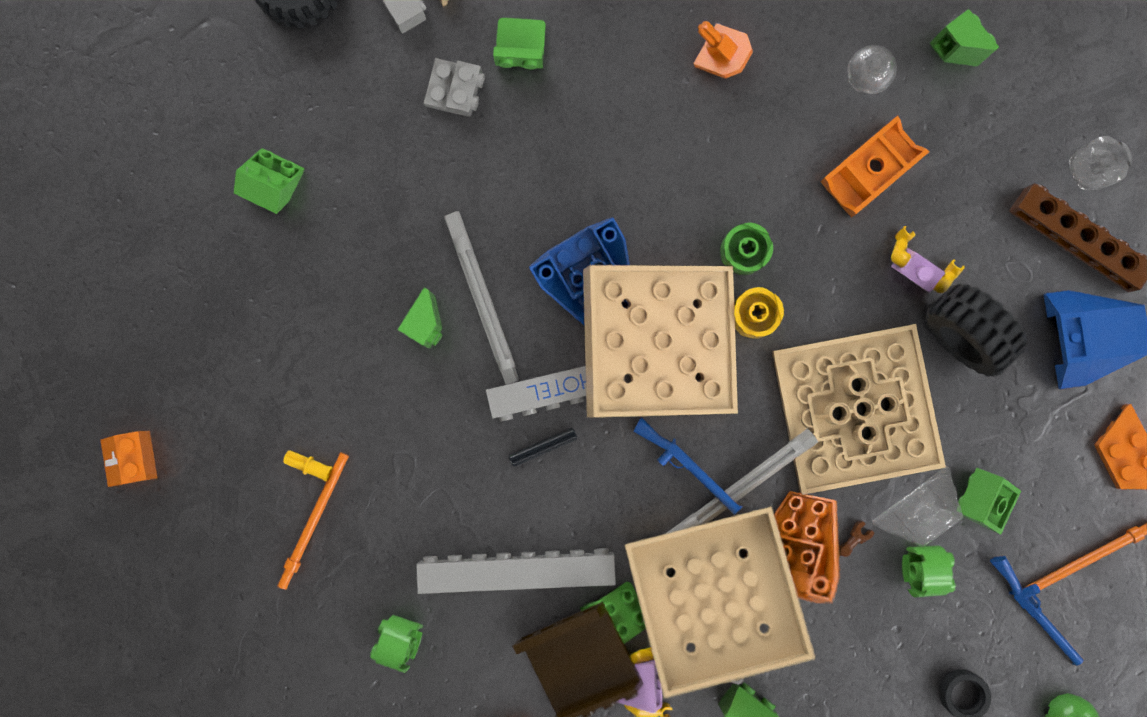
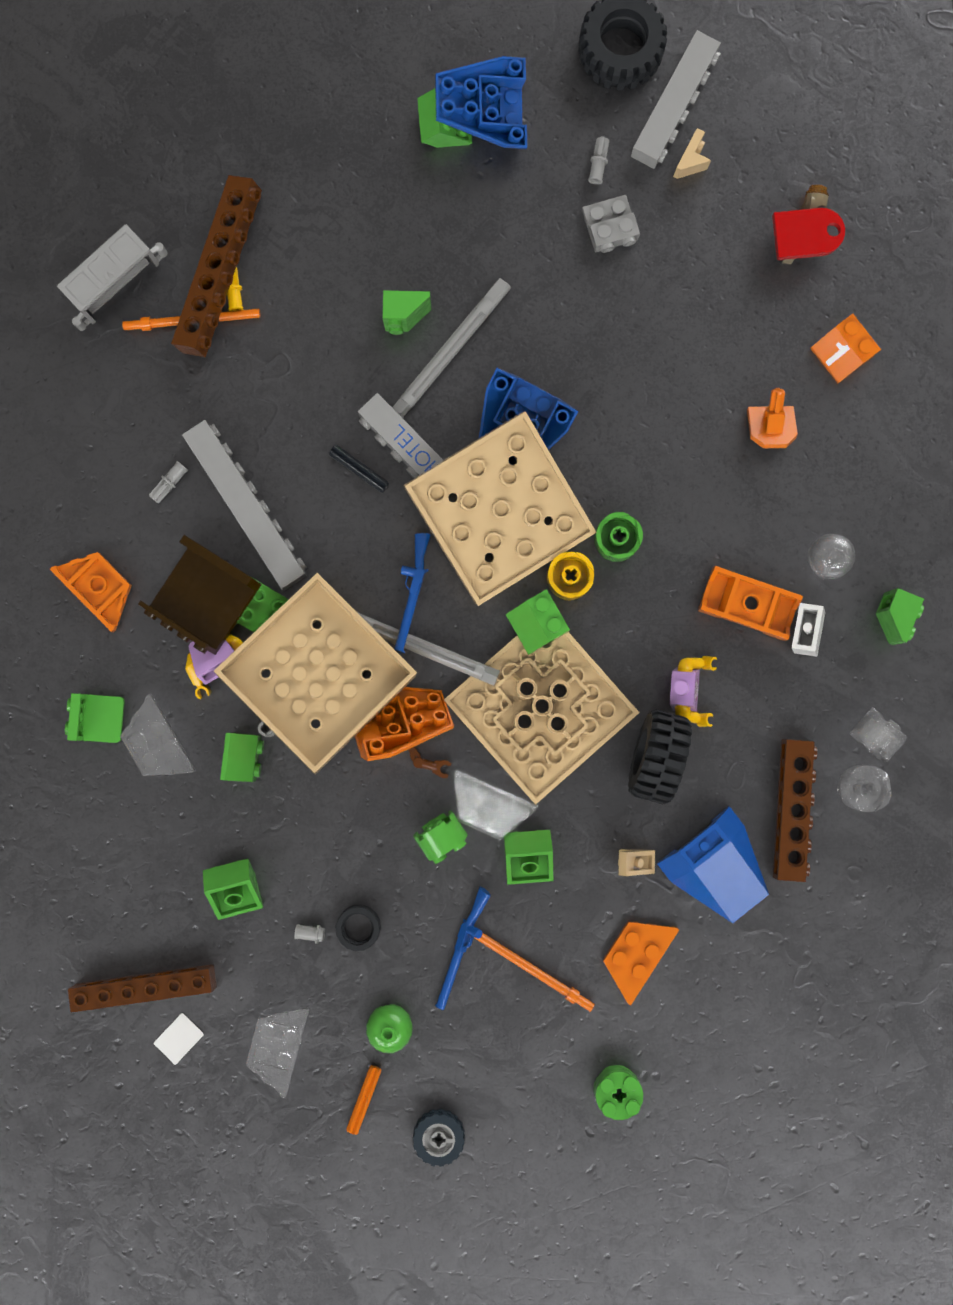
camera: 55 degrees right, 0 degrees up
orange slope [100,431,157,487] -> none
bright green brick [370,615,423,673] -> none
bright green bracket [493,18,546,69] -> none
none -> light grey container [57,224,168,331]
none -> light grey axle [149,461,188,503]
none -> reddish brown brick [171,175,262,358]
none -> blue wedge [435,56,527,149]
none -> bright green slope [506,589,570,655]
none -> light grey axle [588,136,610,185]
none -> tan slope [618,849,655,876]
none -> white brick [792,603,825,657]
none -> clear brick [850,708,907,763]

